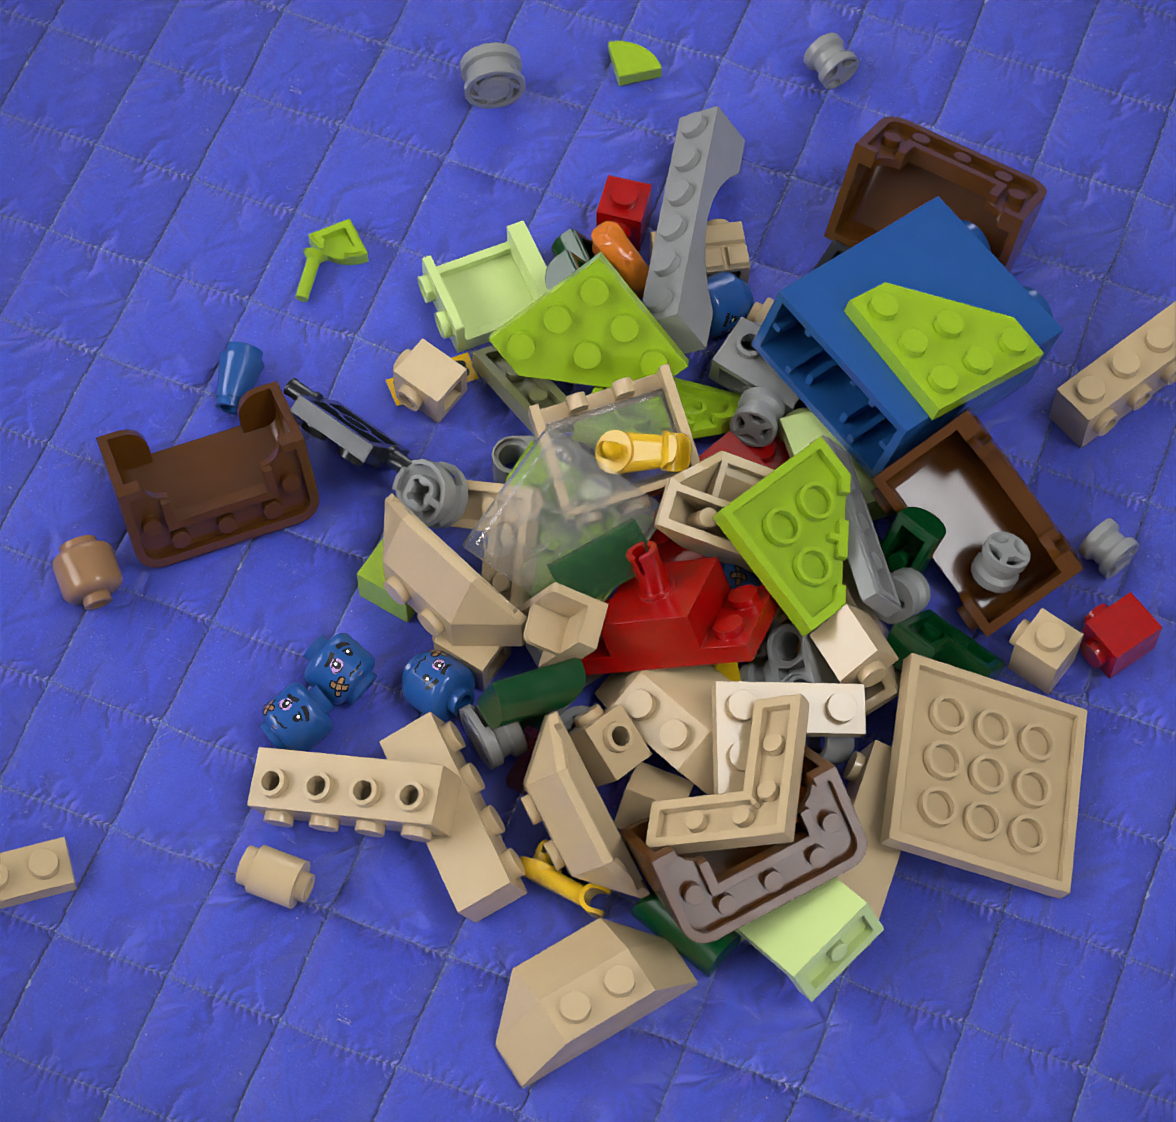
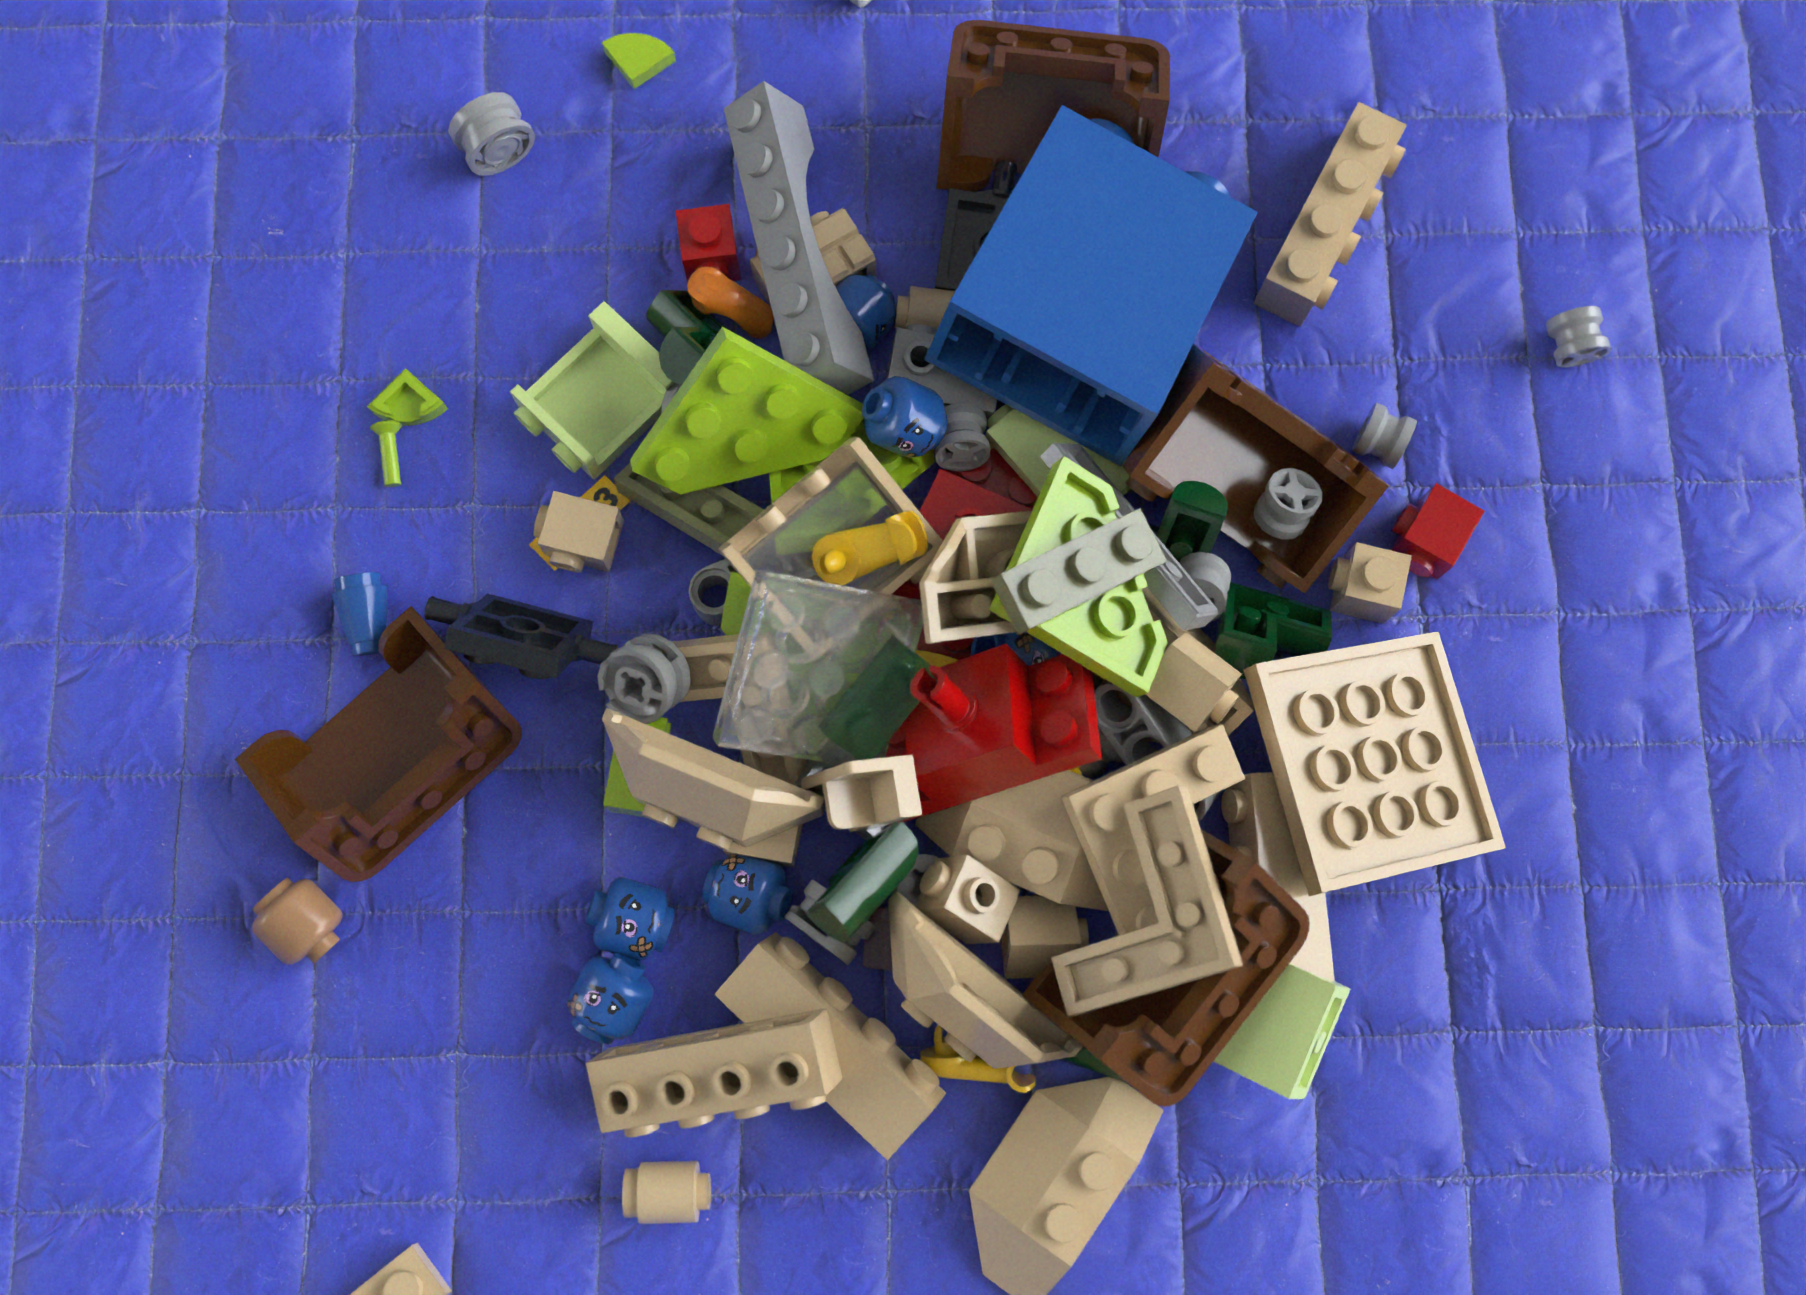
camera: 25 degrees left, 15 degrees up
lime plate [844,282,1044,420] -> none
none -> blue head [862,376,948,458]
none -> plate [991,508,1167,635]

